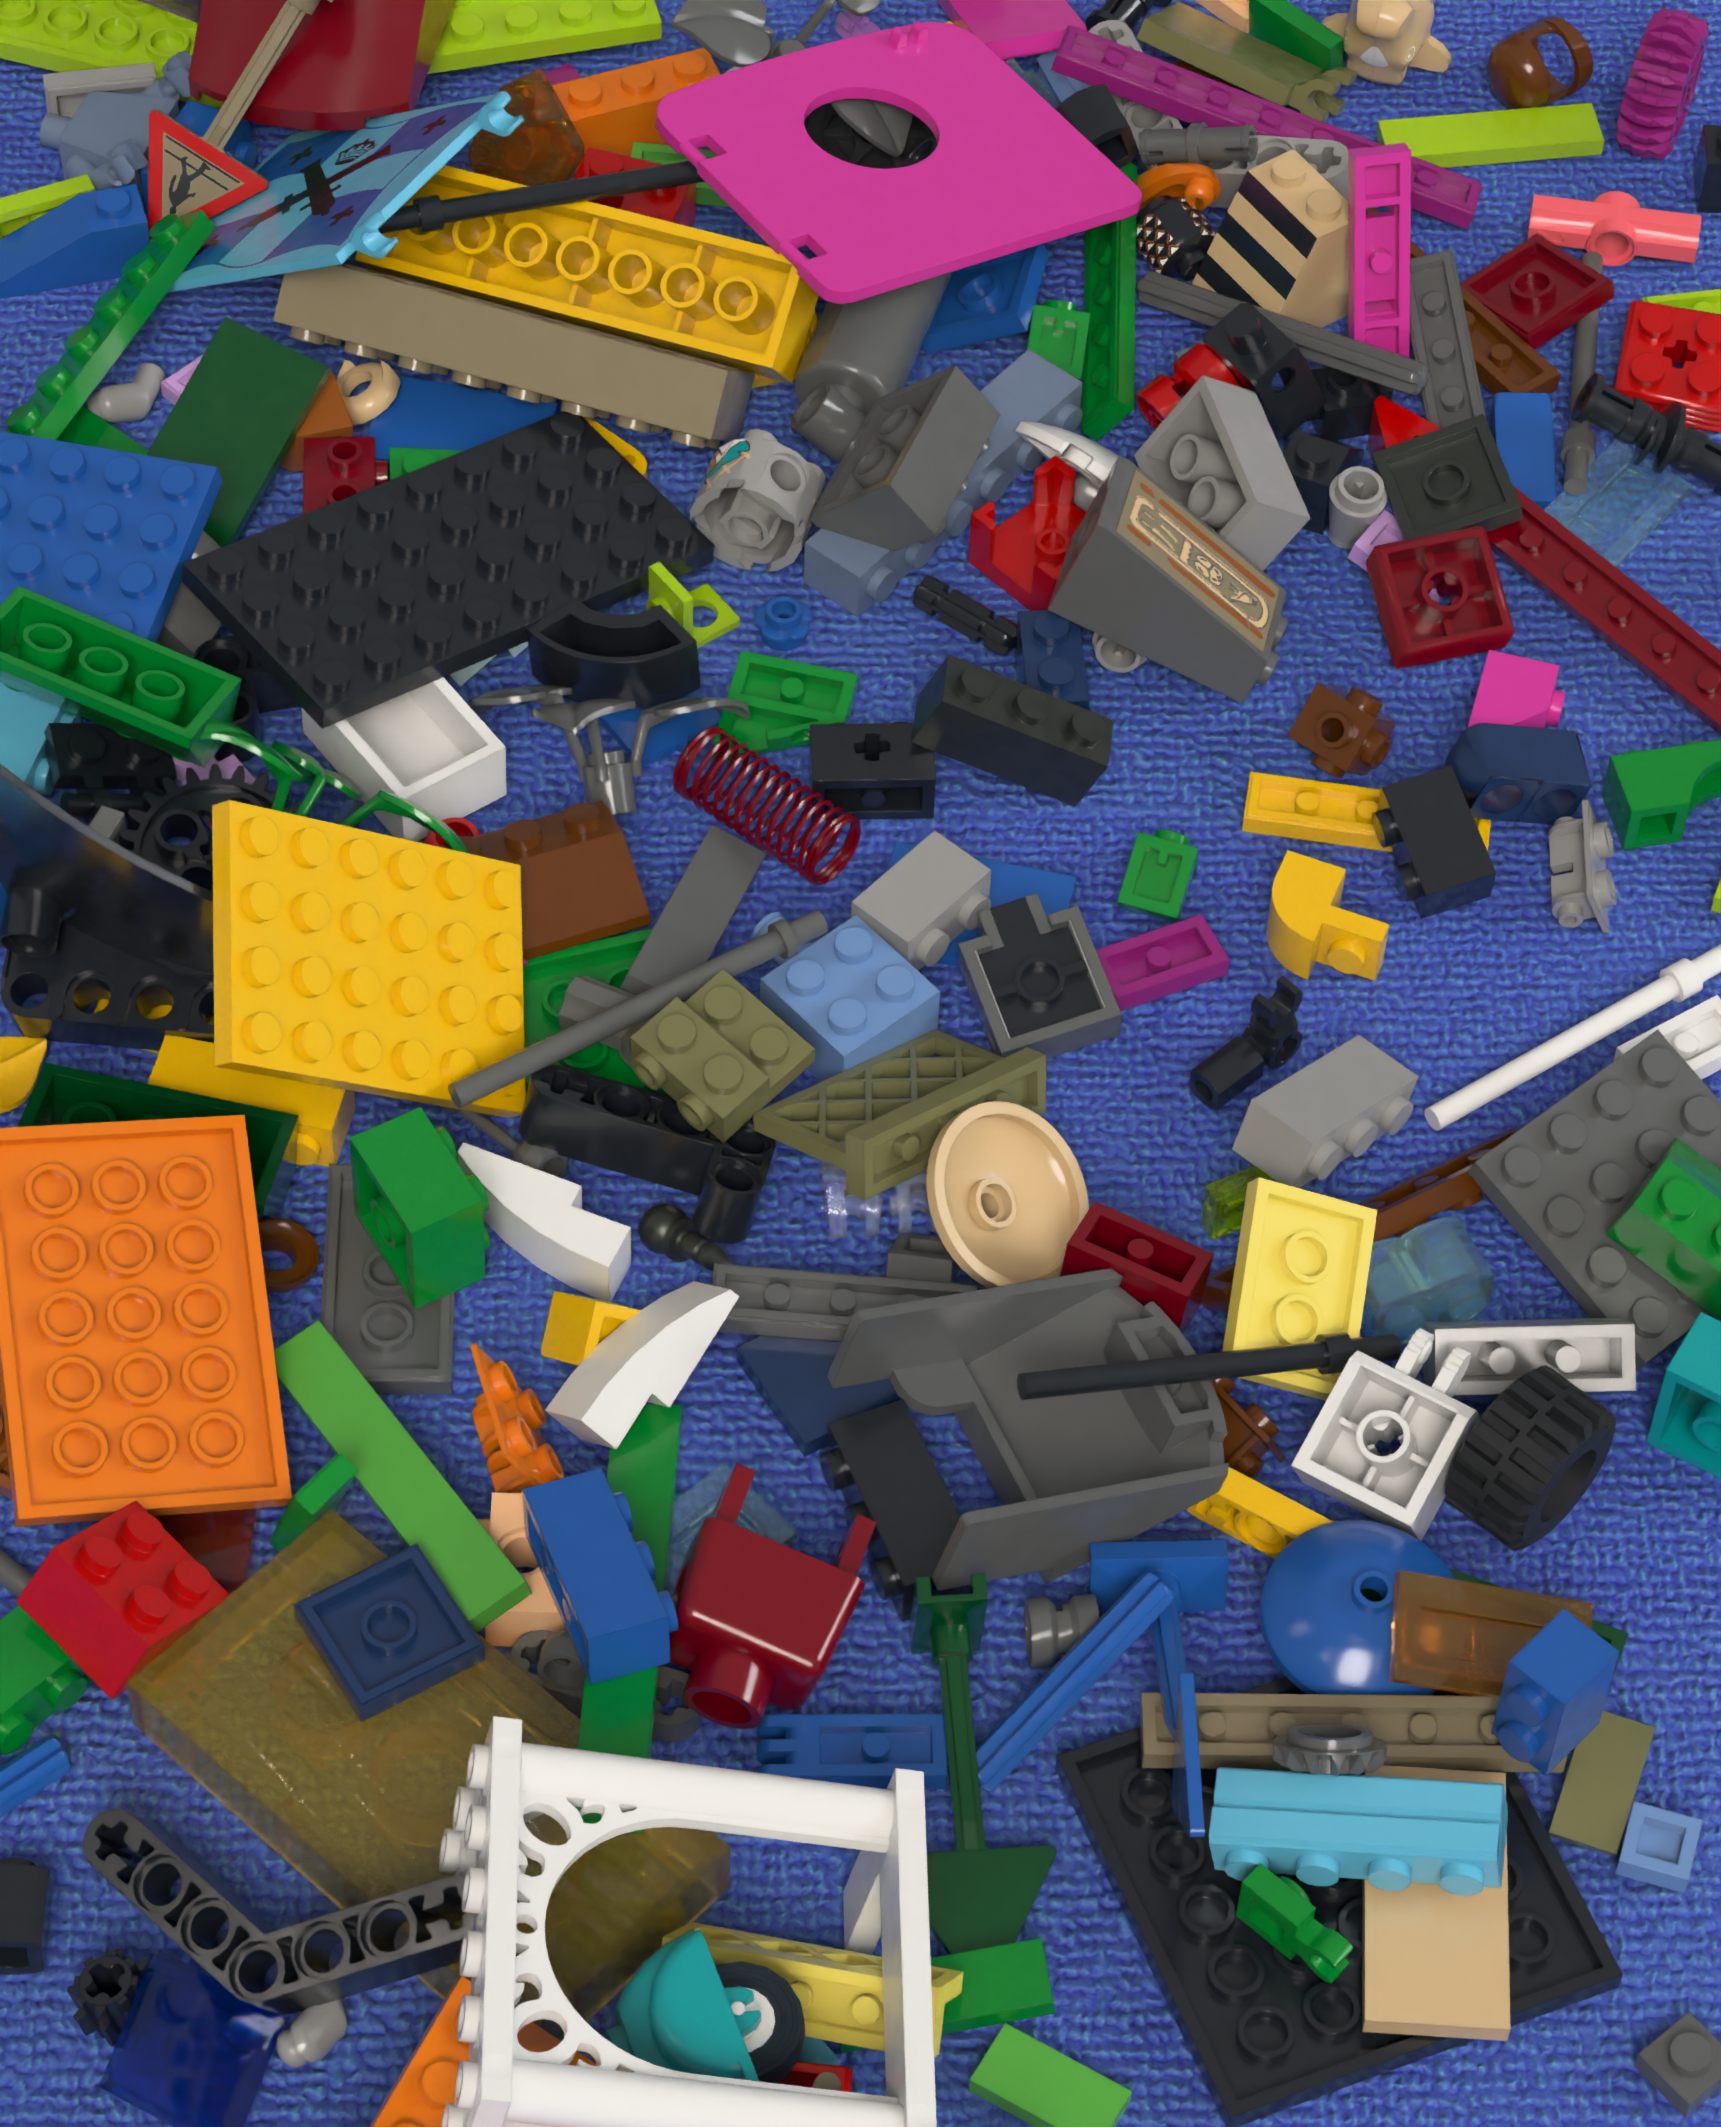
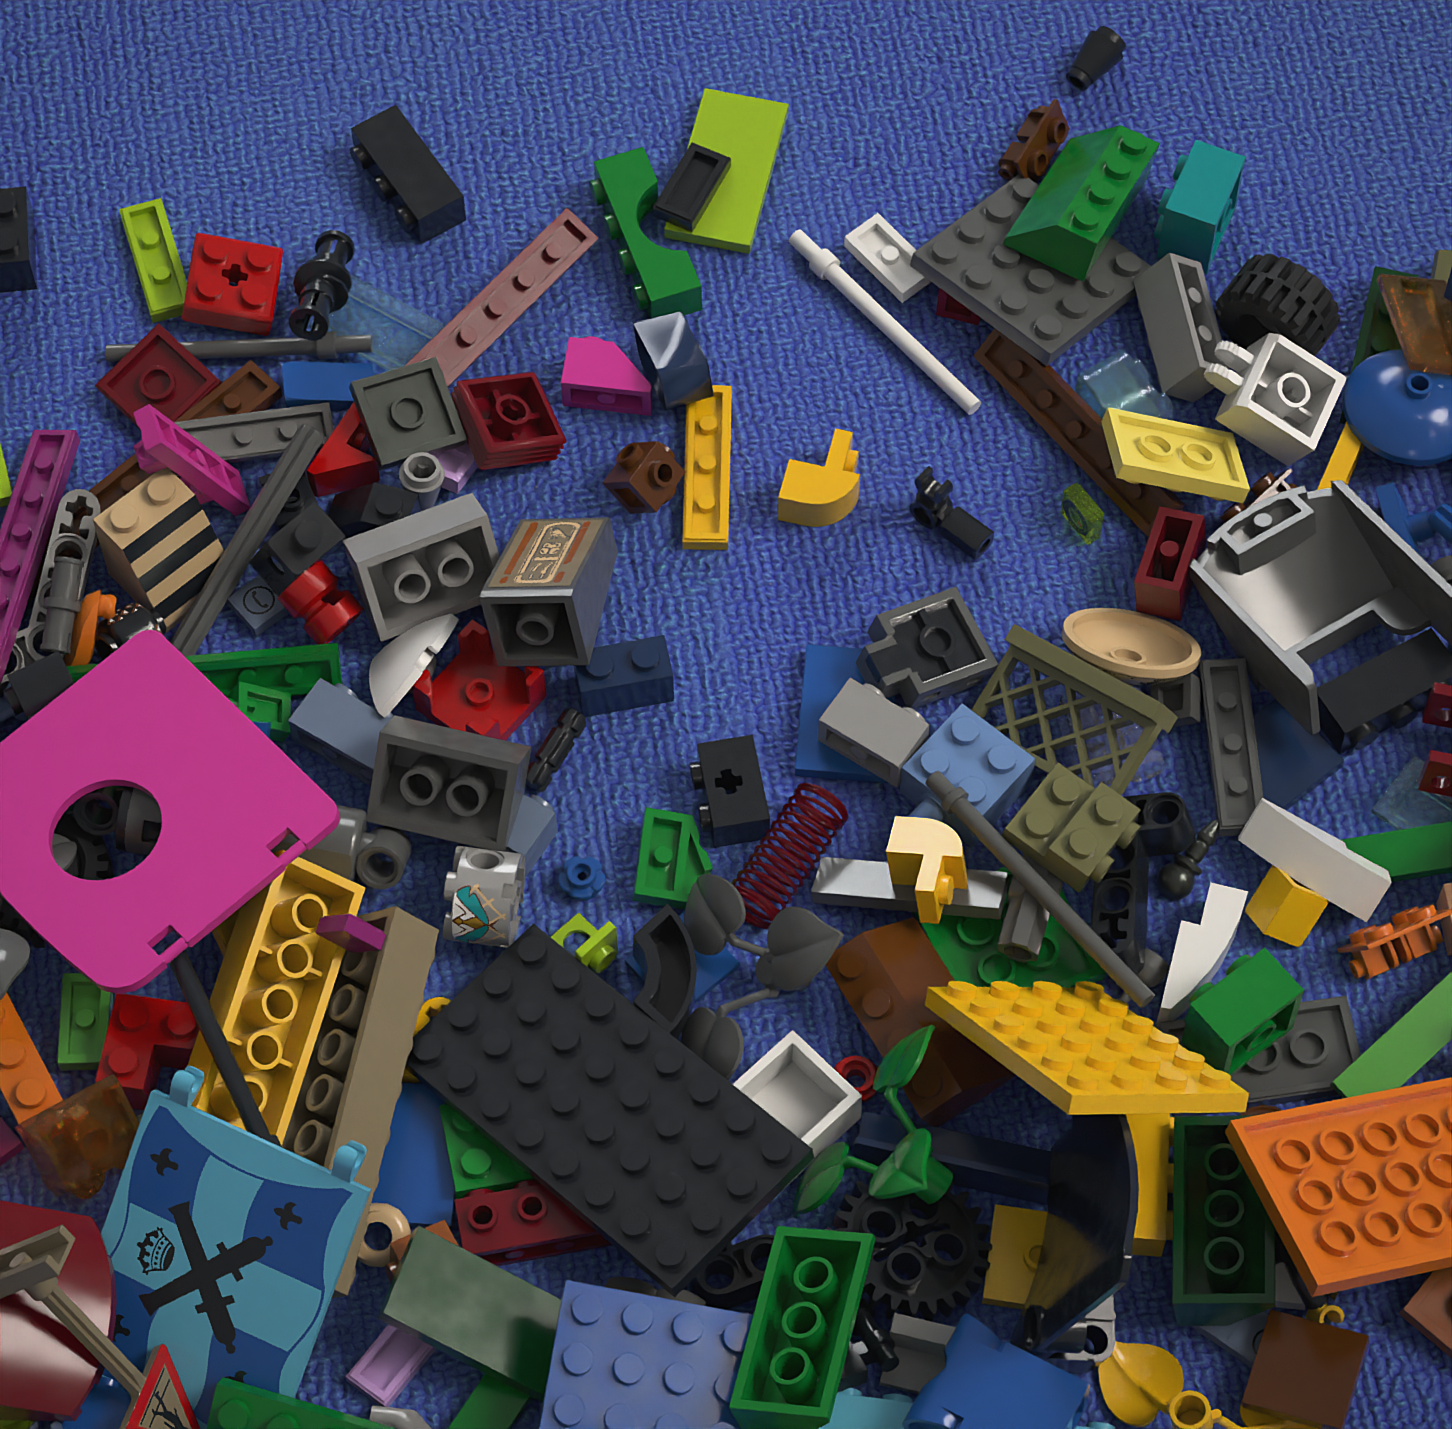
camera: 95 degrees left, 10 degrees up
pearl dark grey brick [911,655,1114,806] -> none
black bar [1017,1332,1400,1400] -> none
magenta plate [1096,914,1229,1011] -> none
green bracket [1117,829,1200,923] -> none
light grey brick [1232,1035,1419,1188] -> none
black brick [1372,765,1496,919] -> none
coral piece [1527,191,1702,266] -> none
light grey hinge [1548,799,1617,933] -> none
none -> magenta tile [315,914,386,953]
none -> yellow brick [886,816,968,924]

